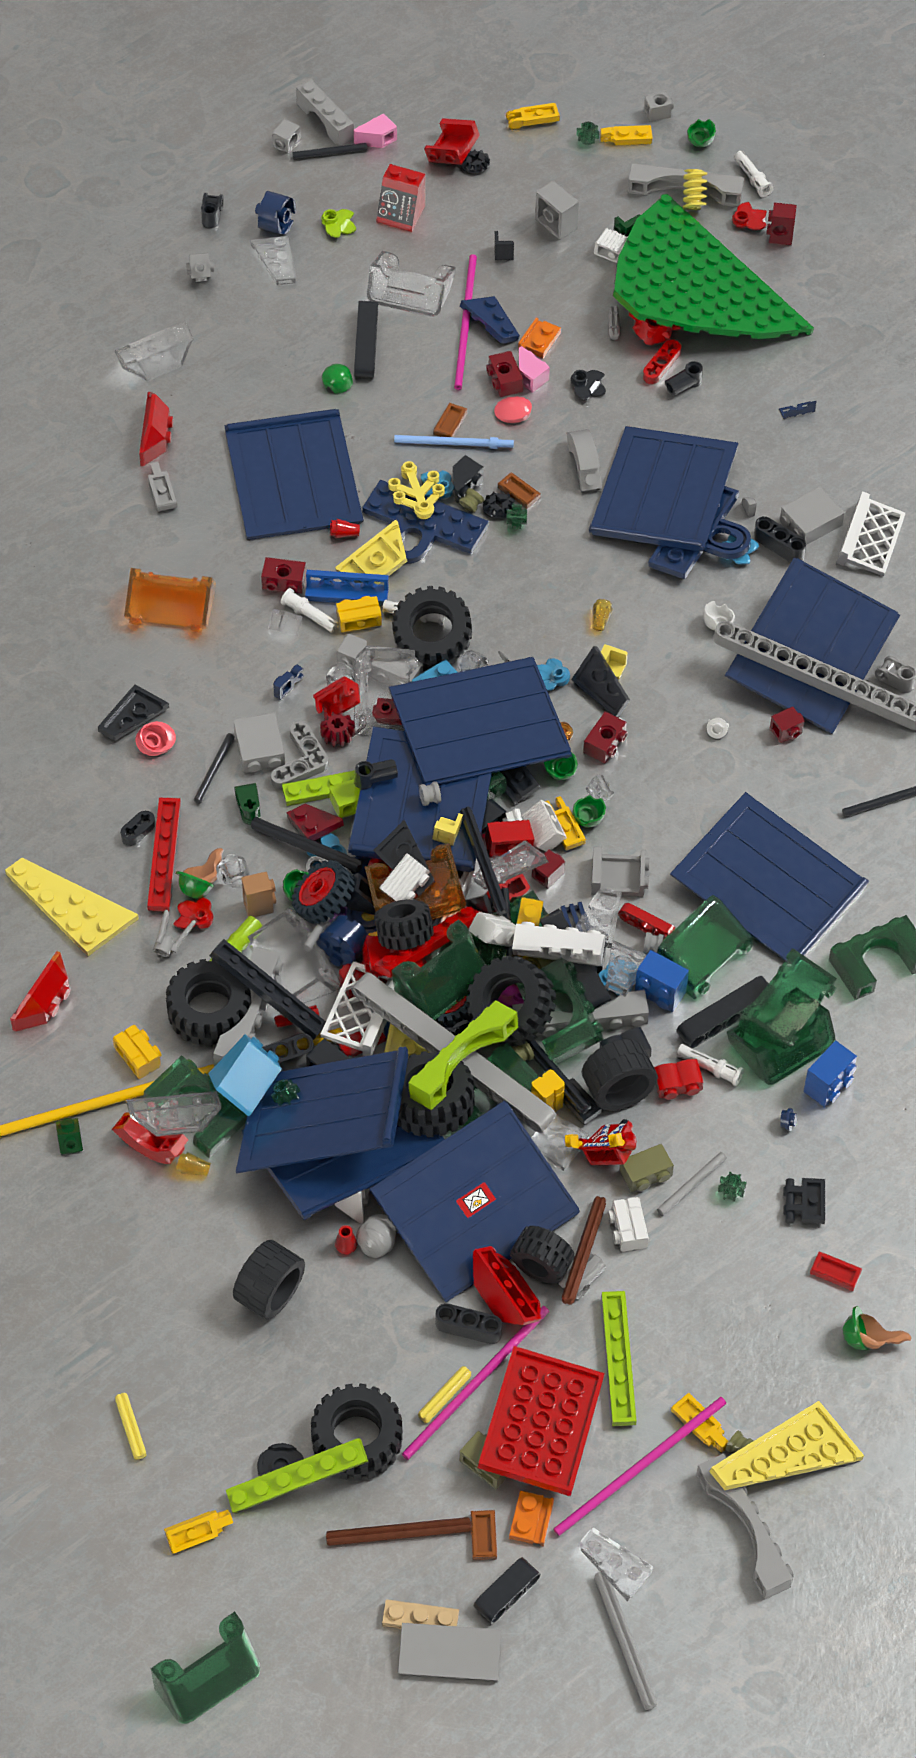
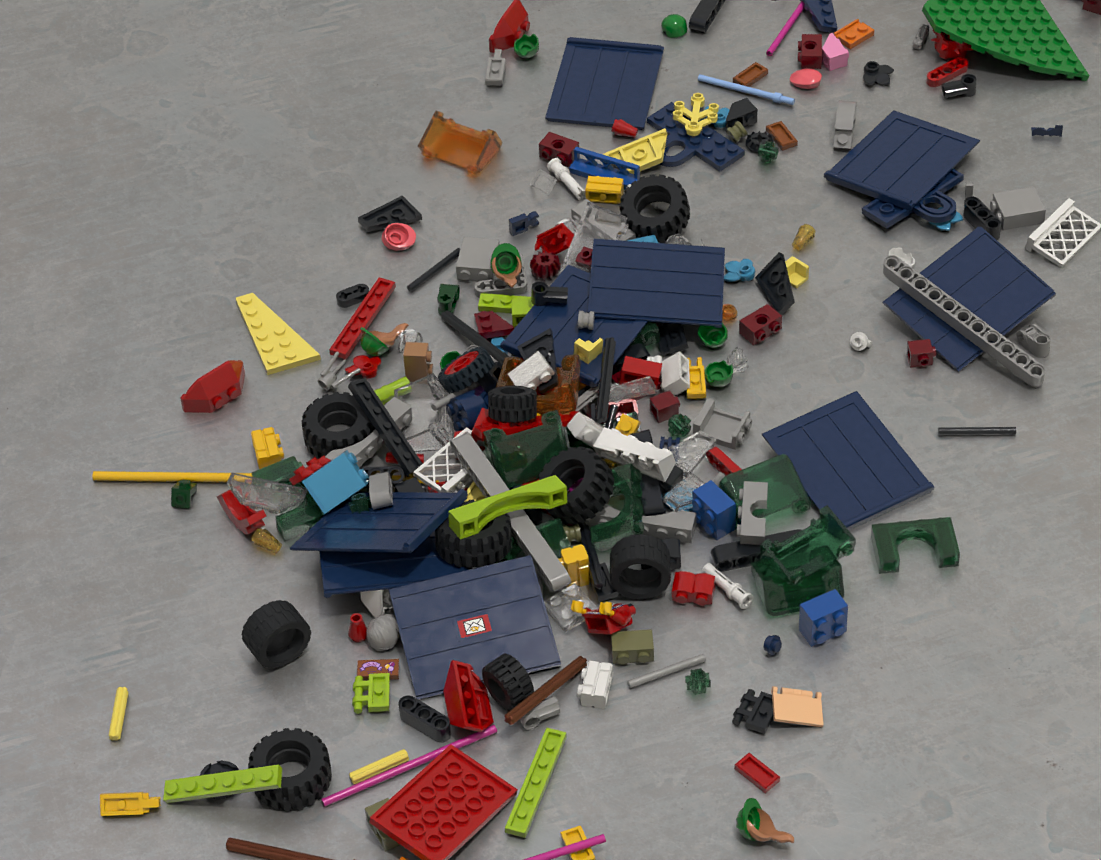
camera: 25 degrees right, 10 degrees down
none -> red plate [289,456,331,486]
none -> lime plate [352,673,390,714]
none -> dark orange tile [357,659,399,681]
none -> light grey beam [369,472,393,510]
none -> green piece [491,243,522,288]
none -> green hair [514,34,539,59]
none -> clear green gear [668,414,691,438]
none -> light grey arch [737,481,768,545]
none -> light nougat piece [771,686,824,727]

